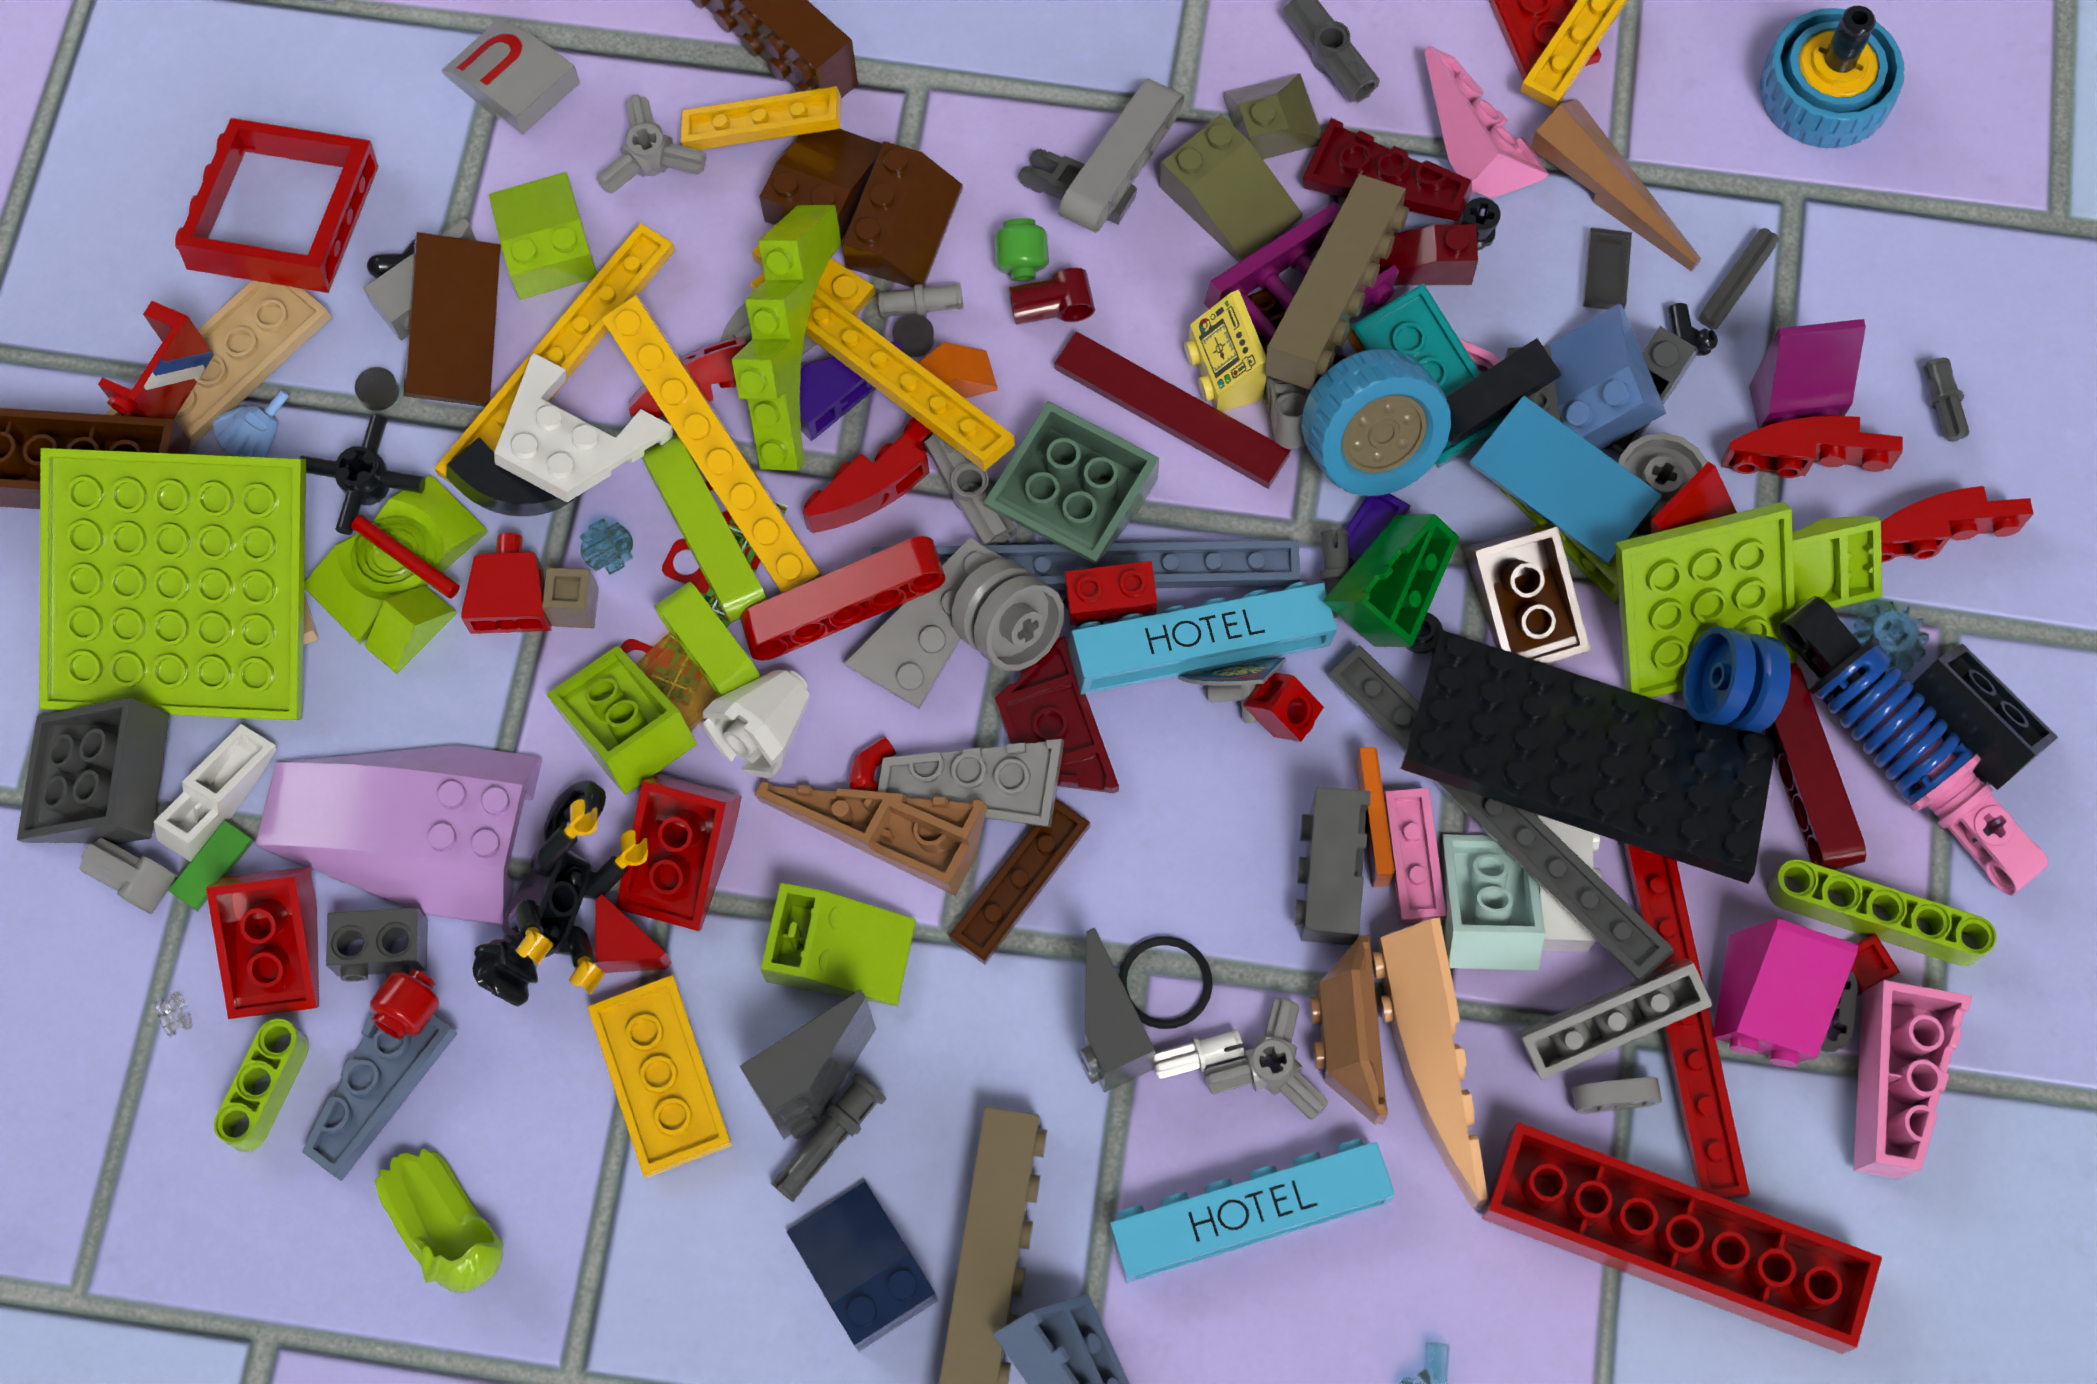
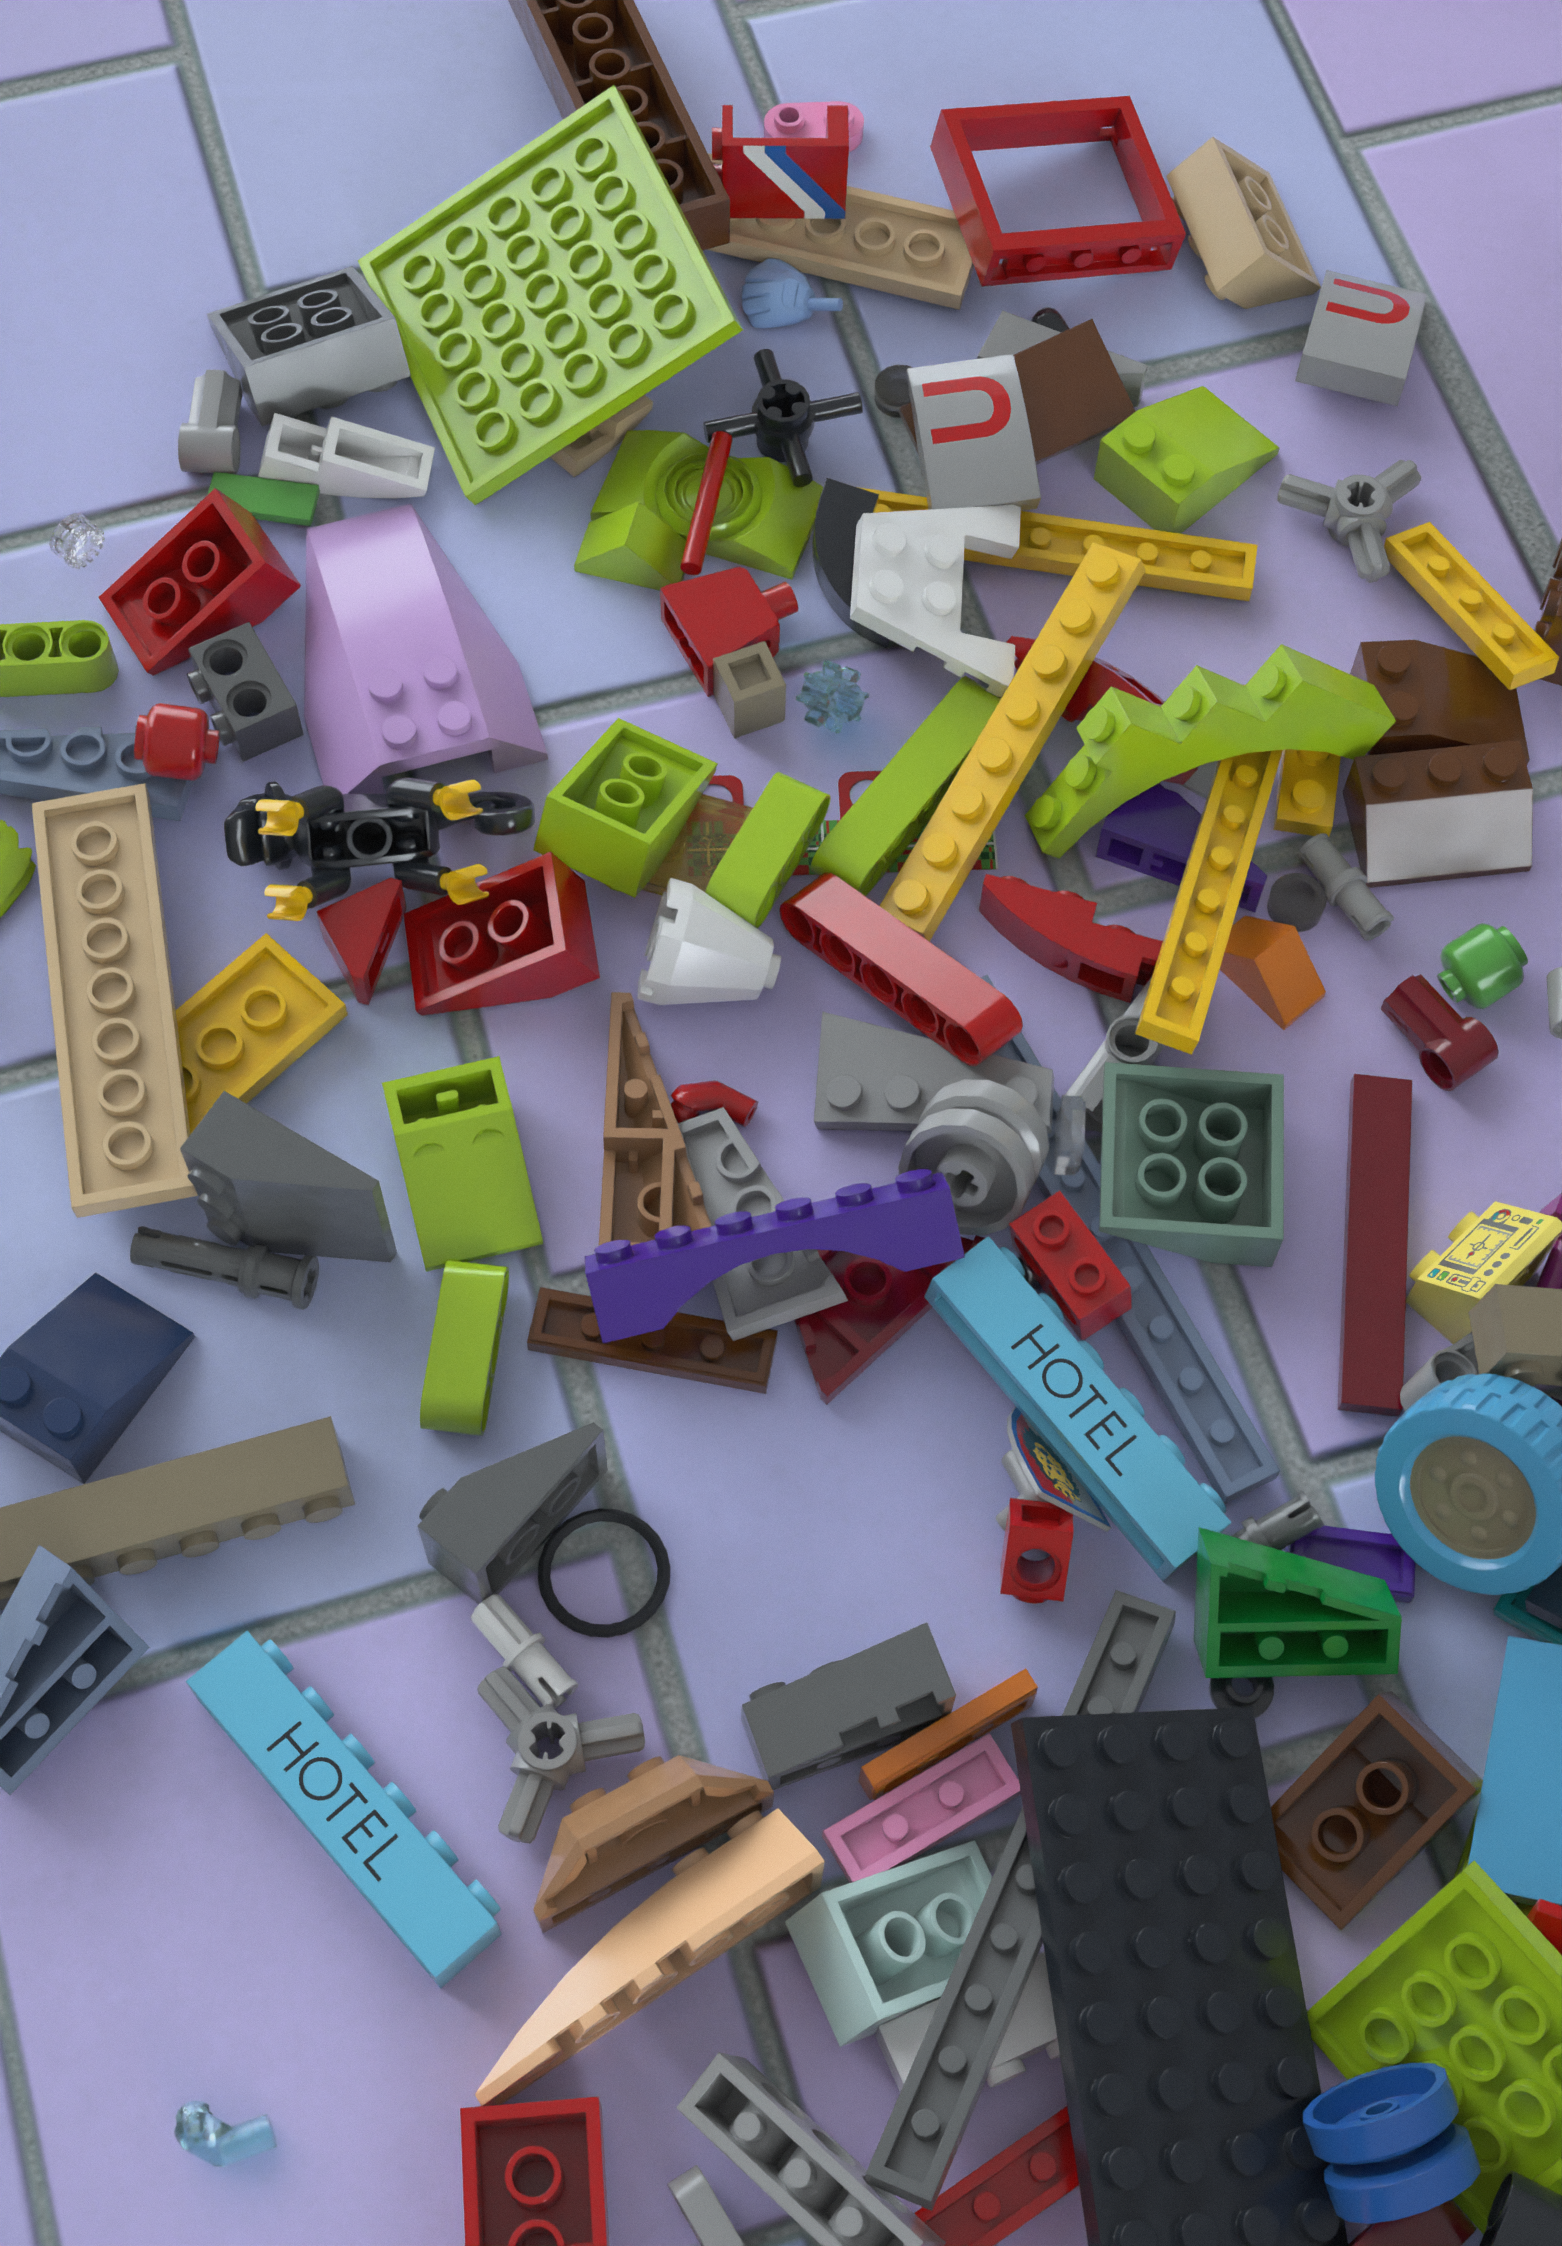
camera: 60 degrees right, 5 degrees down
none -> tan plate [32,783,198,1218]
none -> lime beam [420,1260,509,1436]
none -> dark purple arch [585,1169,965,1343]
none -> bright pink plate [764,101,864,152]
none -> light grey slope [907,354,1041,511]
none -> clear tile [1054,1095,1086,1176]
none -> tan slope [1166,137,1321,309]

